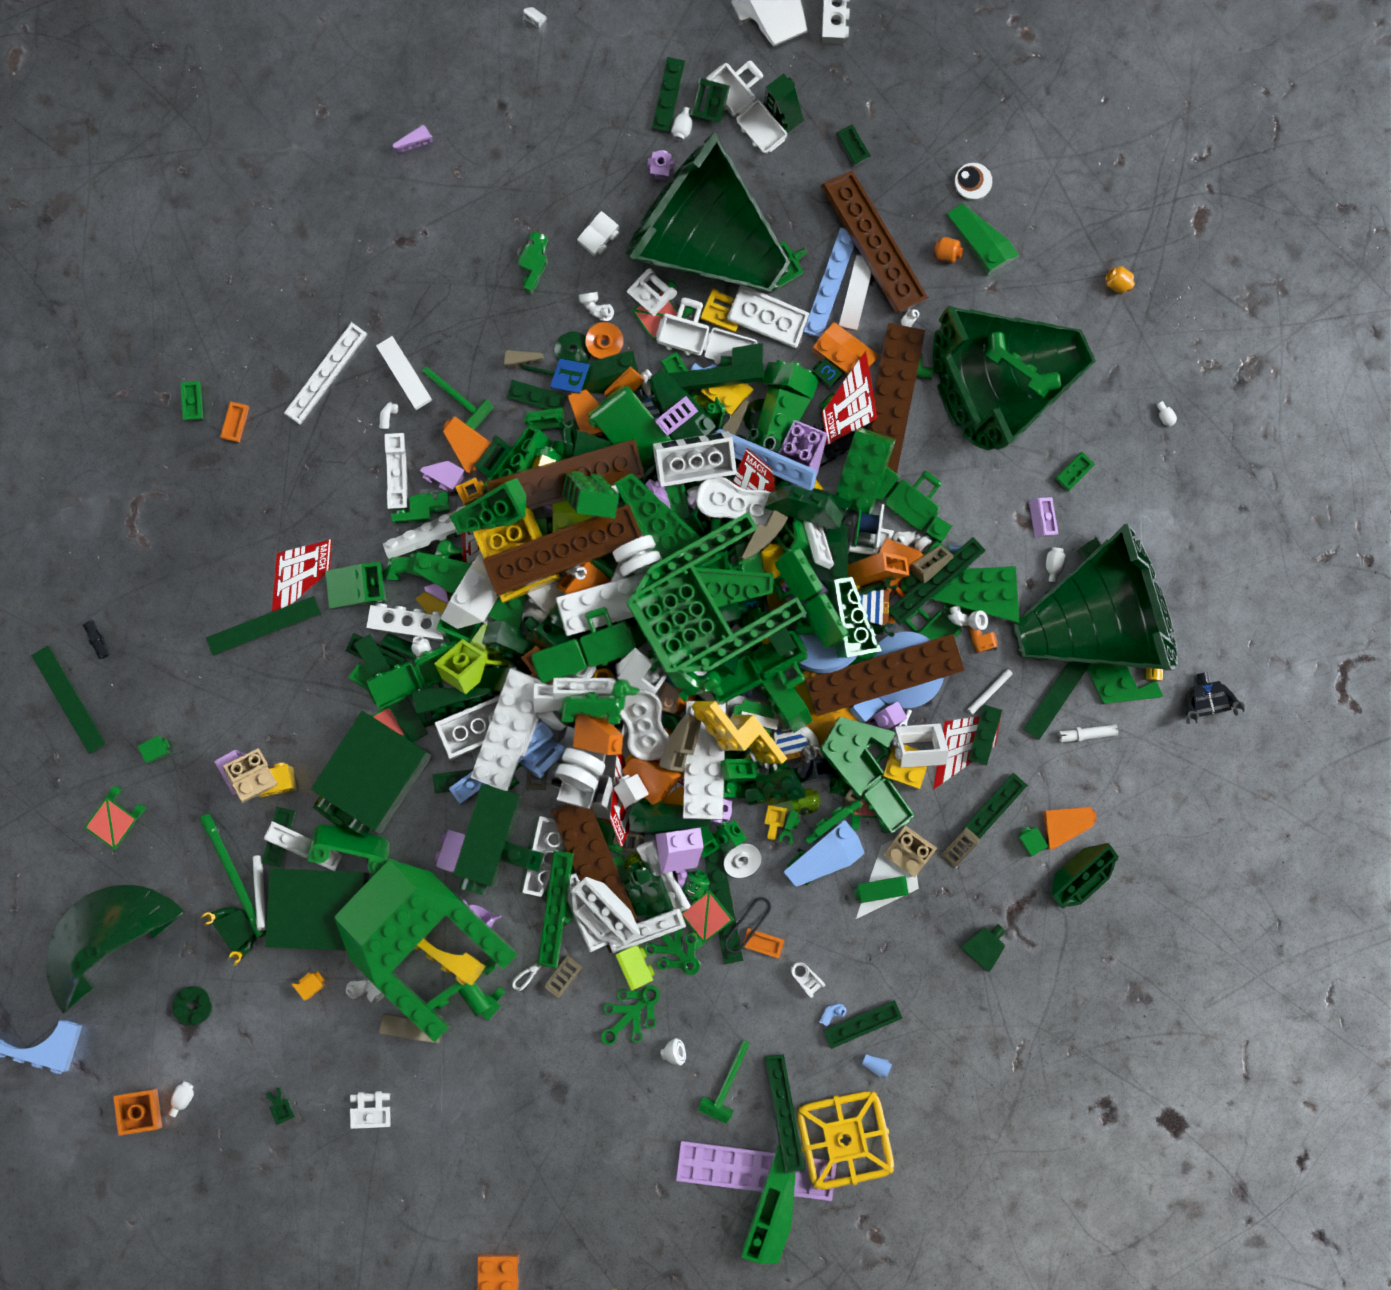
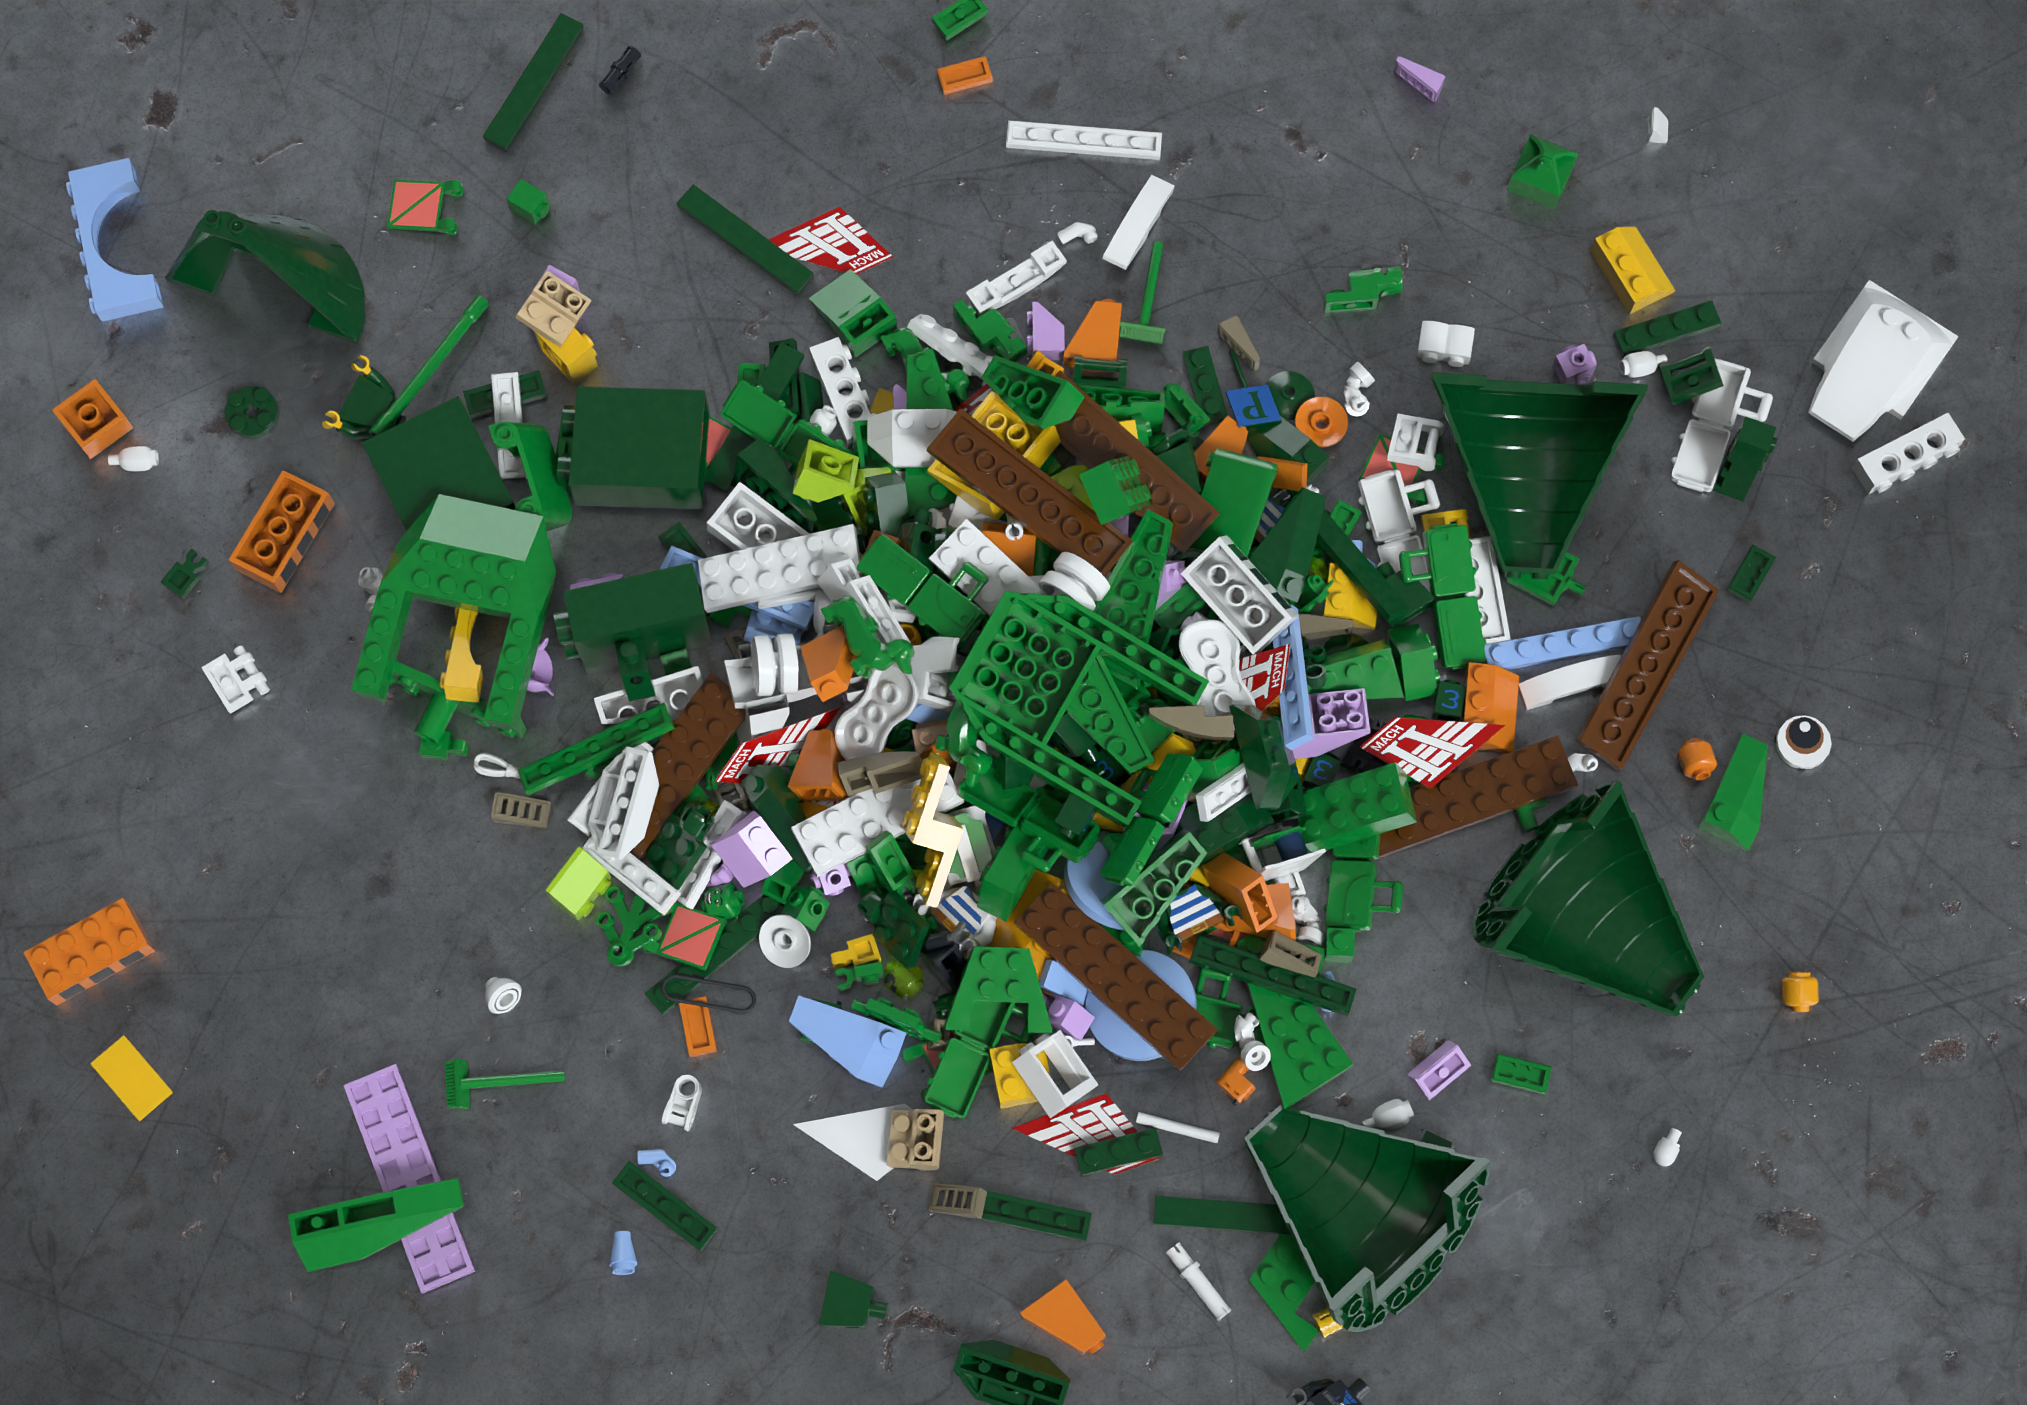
camera: 65 degrees right, 10 degrees down
white piece [252,855,267,931] -> none
light orange window [291,971,326,1001] -> none
dark tan slope [379,1013,440,1043] -> none
green plant [601,985,660,1045] -> none
white brick [614,774,649,808] -> none
lavender slope [655,396,698,436] -> none
dark green tile [764,1054,805,1174] -> none
yellow plate [796,1091,894,1190] -> none
green slope [854,875,909,903] -> none
green plate [983,332,1061,398] -> none
green brick [1017,826,1048,857] -> none
none -> orange brick [228,470,335,593]
none -> green tile [660,648,692,676]
none -> dark green brick [1302,754,1341,790]
none -> green piece [1399,523,1487,670]
none -> green piece [1507,134,1579,210]
none -> yellow slope [1590,227,1675,315]

